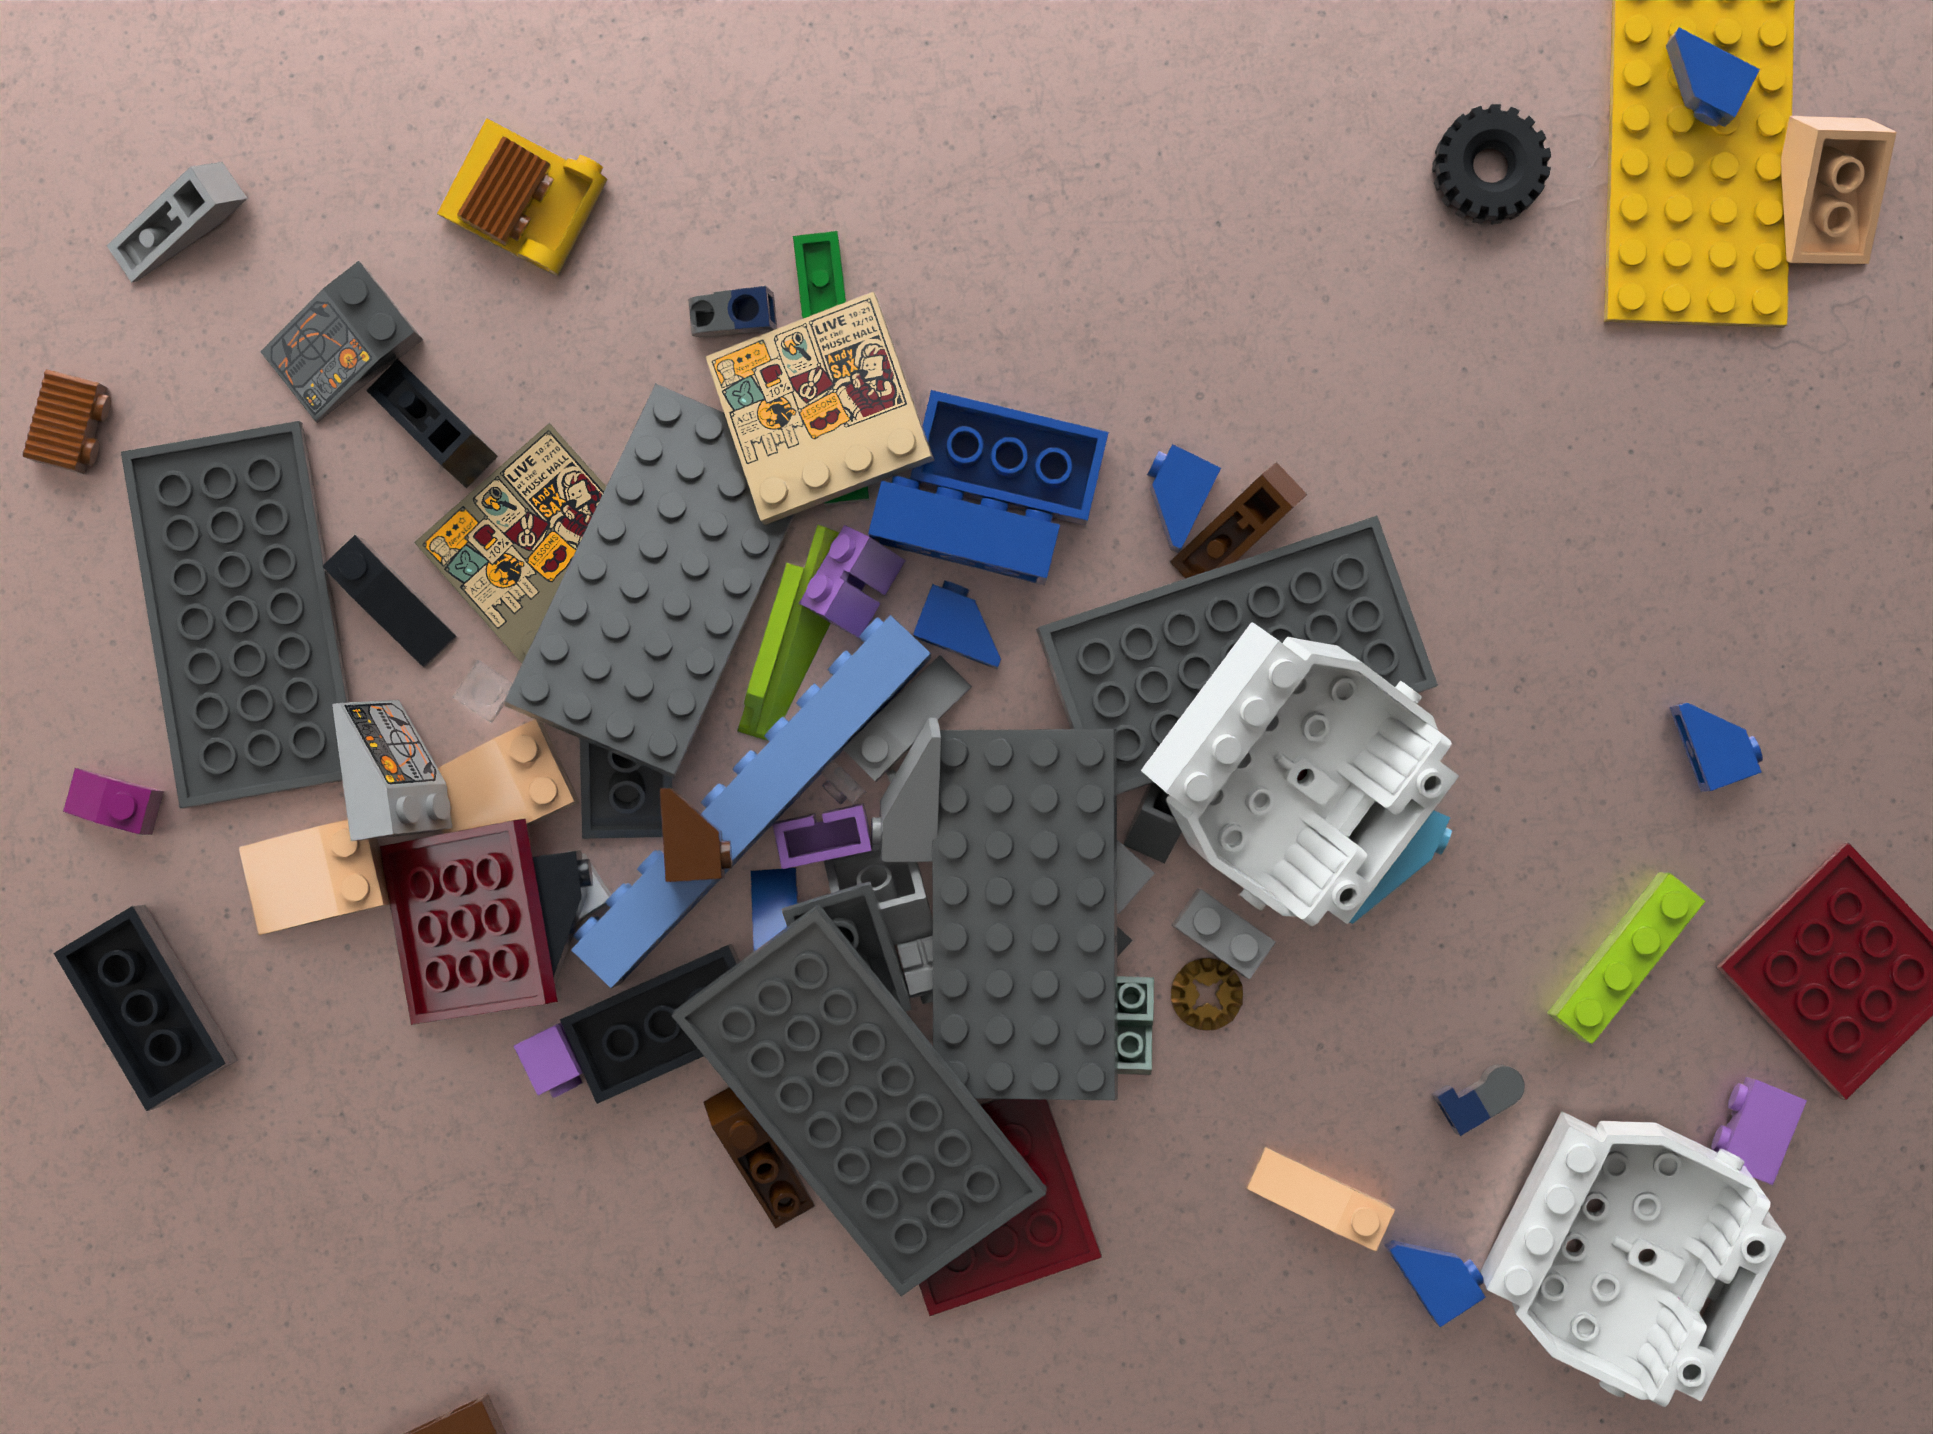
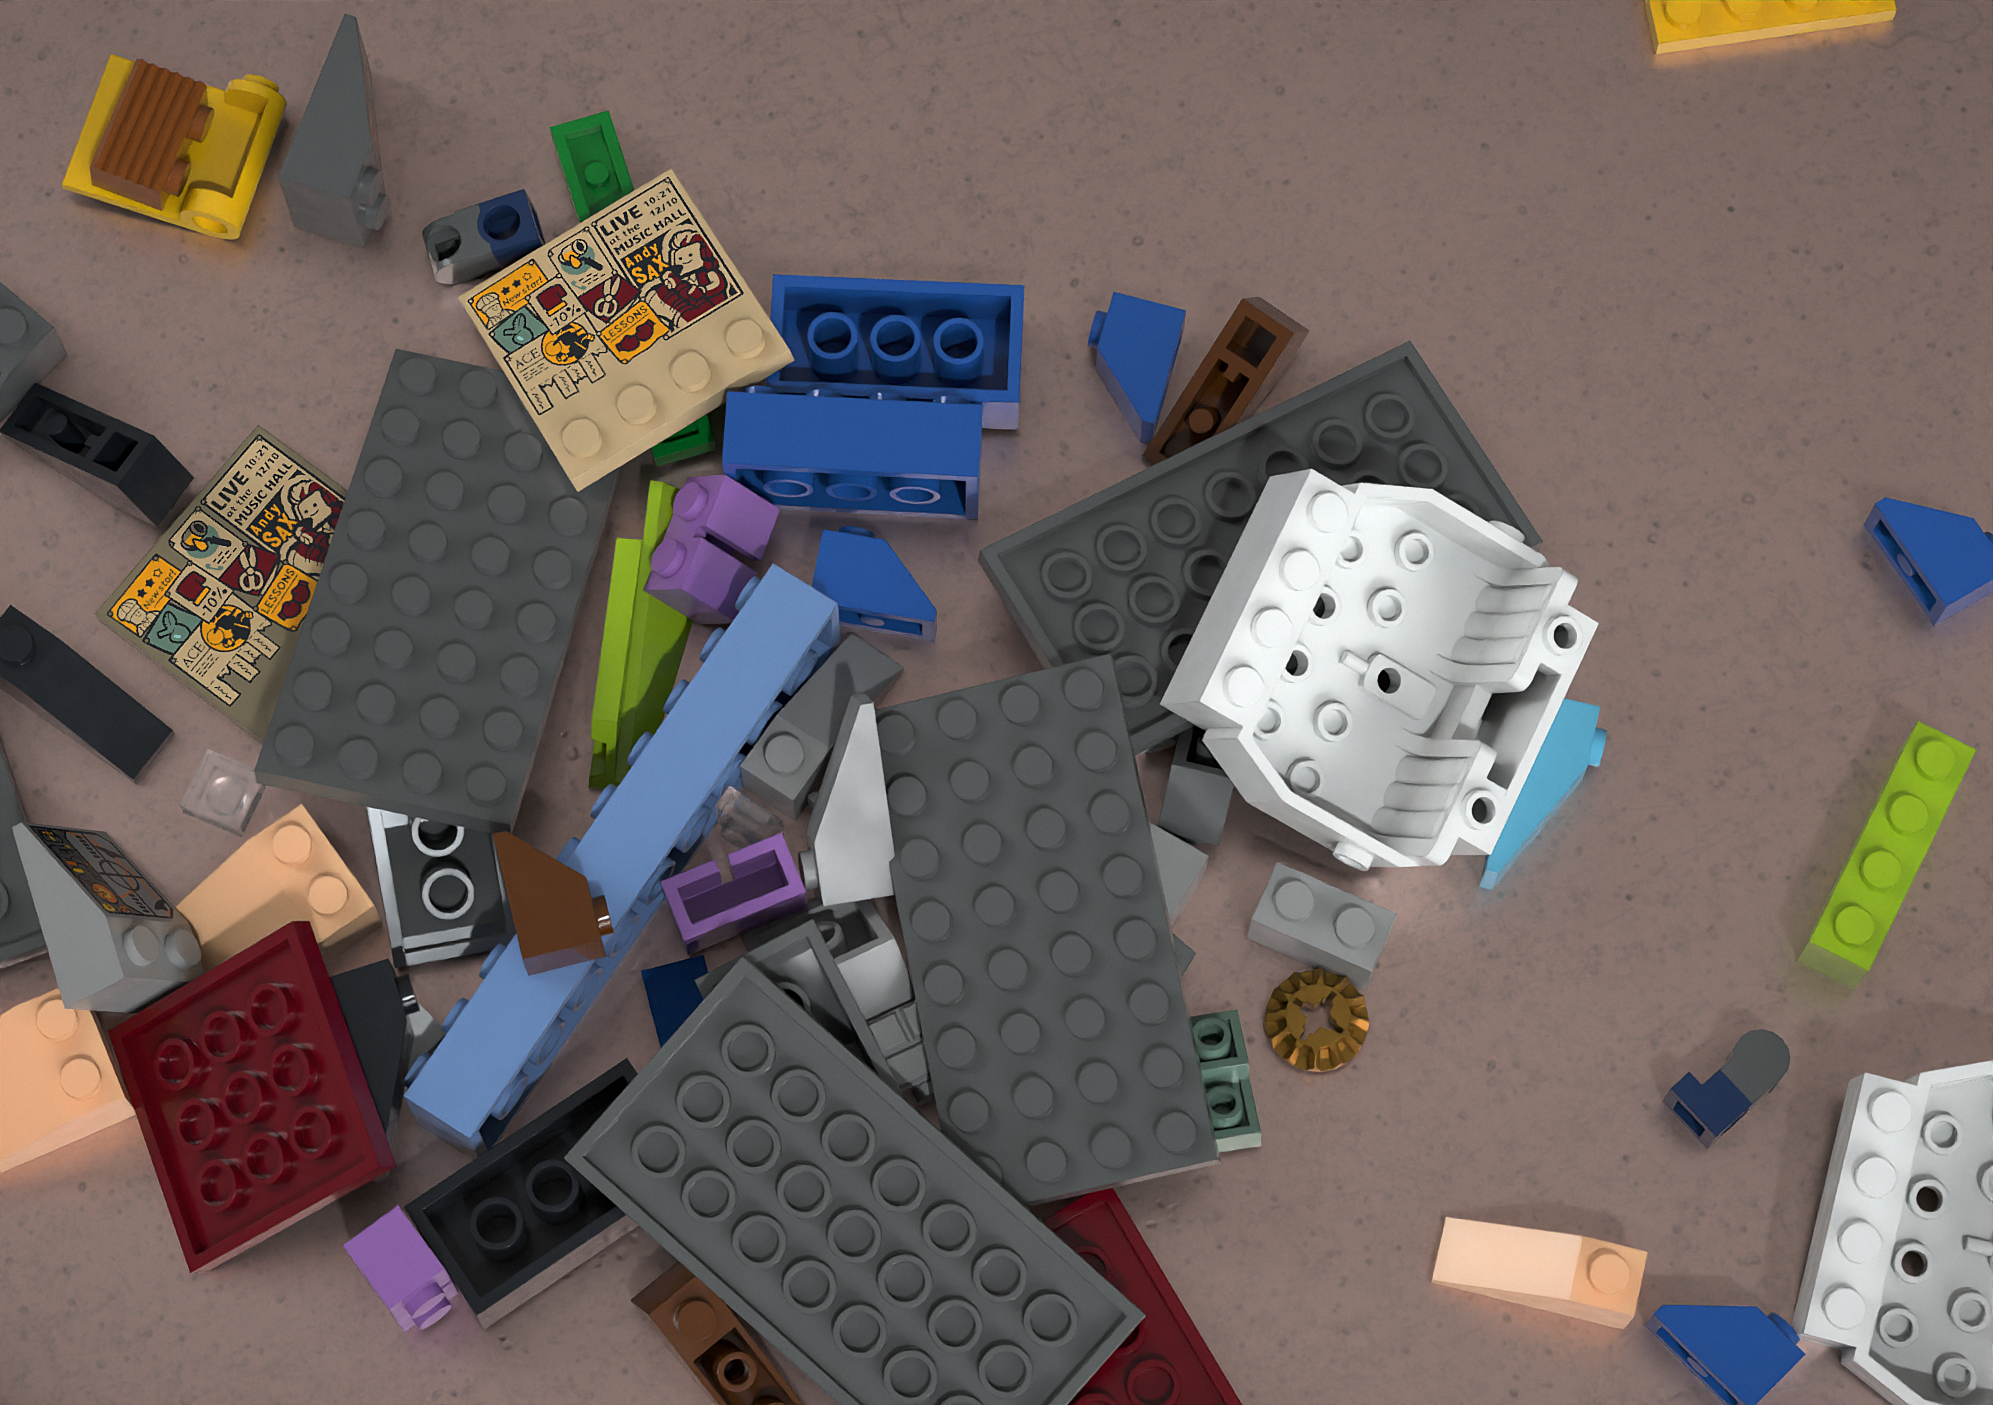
camera: 10 degrees left, 15 degrees down
none -> dark grey slope [278,14,389,248]

